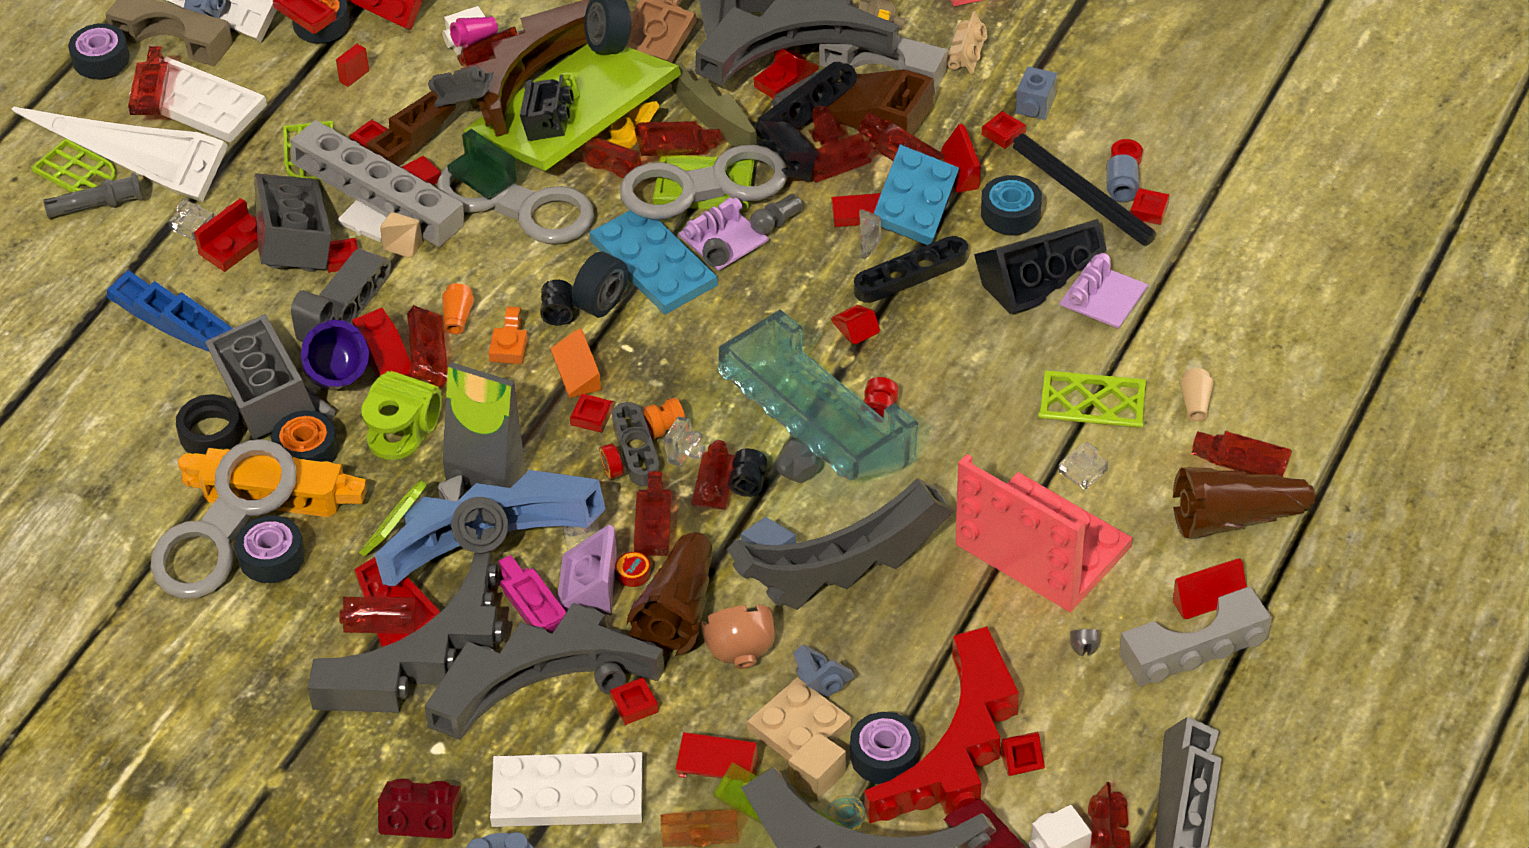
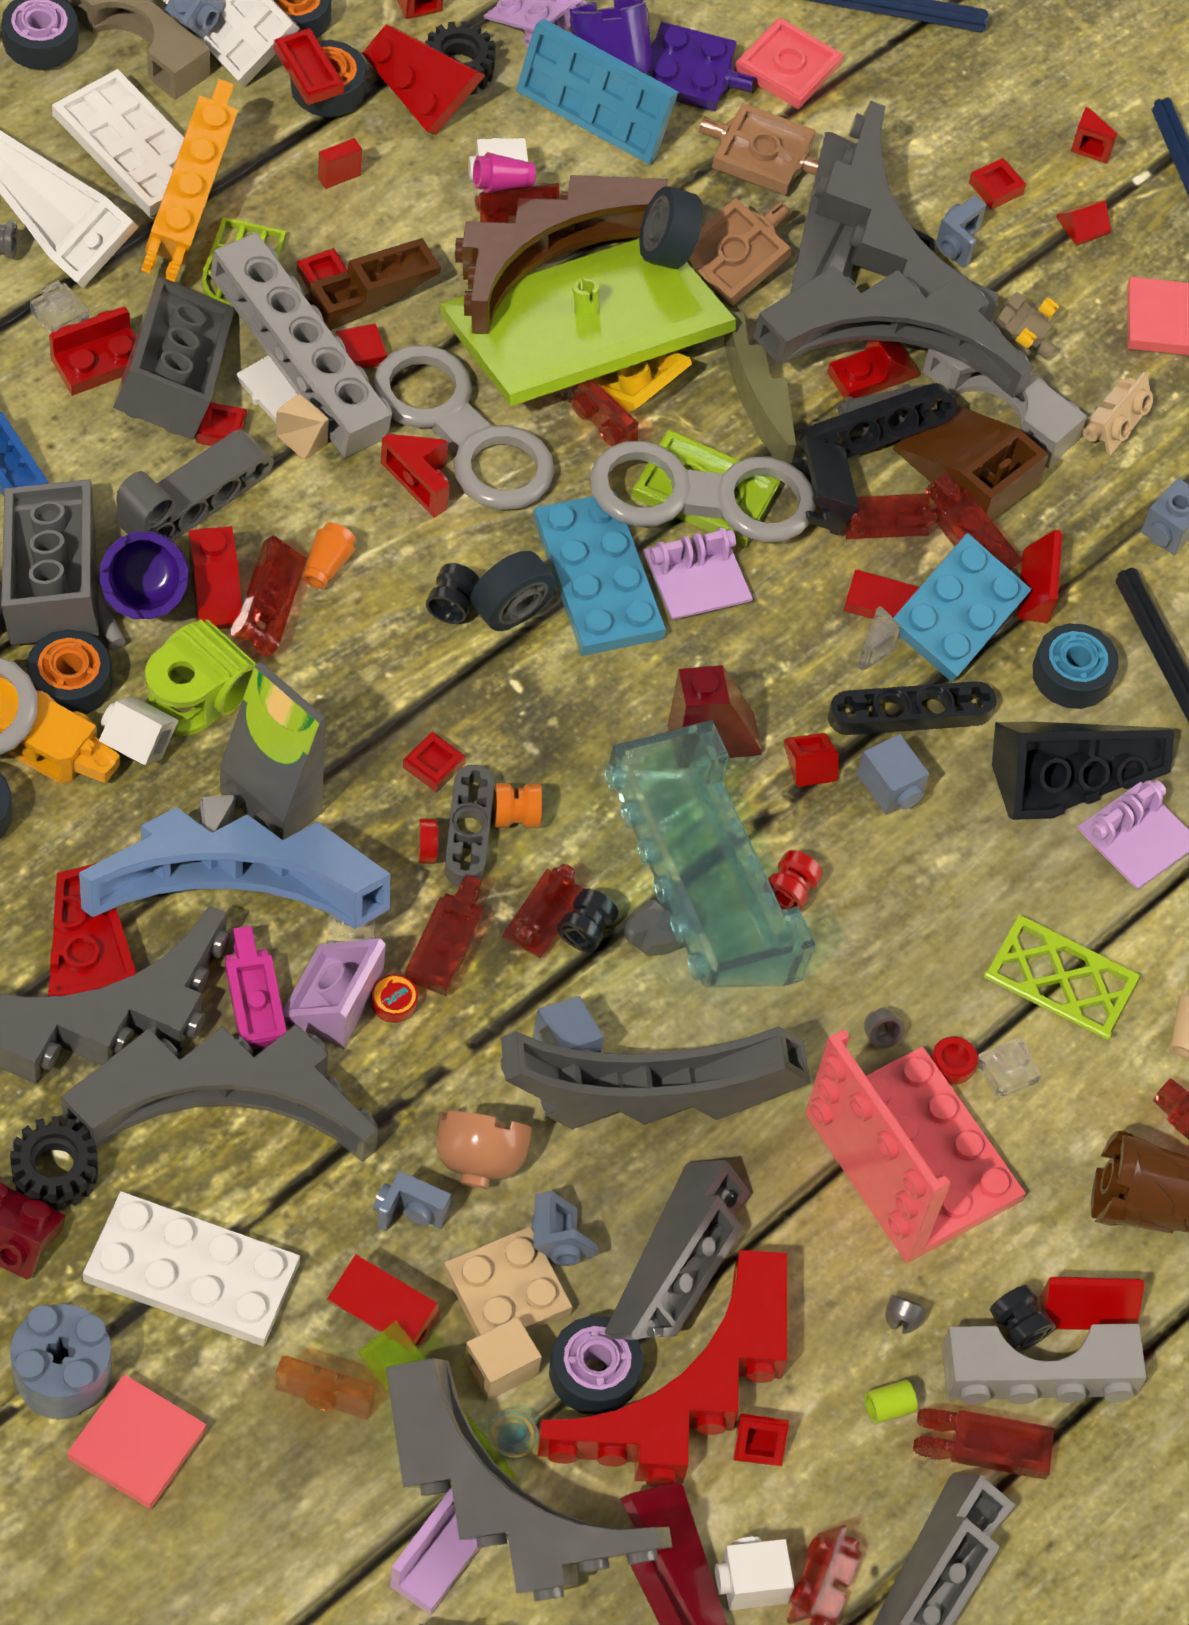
camera: 10 degrees right, 10 degrees up
clear red hinge [128,46,169,115] -> none
clear red hinge [339,596,415,634] -> none
lime window [359,479,427,556] -> none
dark grey hinge [428,66,494,107] -> none
clear green panel [447,128,517,200] -> none
dark grey gear [451,497,508,554] -> none
orange plate [488,306,528,364] -> none
black hinge [520,74,574,141] -> none
orange slope [551,328,601,398] -> none
dark grey hinge [594,661,626,694] -> none
red tile [610,677,659,725] -> none
reddish brown cone [627,532,713,656] -> none
clear red hinge [634,121,723,156] -> none
clear tile [663,416,705,466] -> none
dark grey hinge [702,238,729,267] -> none
dark grey pin [750,194,803,234] -> none
clear red hinge [808,106,845,145] -> none
red tile [981,111,1026,149] -> none
none -> black tyre [10,1116,99,1211]
none -> white brick [99,696,179,765]
none -> light orange hinge [141,79,238,283]
none -> sand blue bracket [373,1171,451,1232]
none -> red slope [380,434,450,518]
none -> dark grey wedge [604,1160,751,1340]
none -> dark red slope [667,665,762,763]
none -> sand blue brick [857,734,929,814]
none -> flat silver hinge [864,1007,904,1048]
none -> lime hinge [864,1379,918,1424]
none -> clear red hinge [913,1408,1054,1480]
none -> red tile [931,1036,978,1085]
none -> black wheel [990,1285,1056,1352]

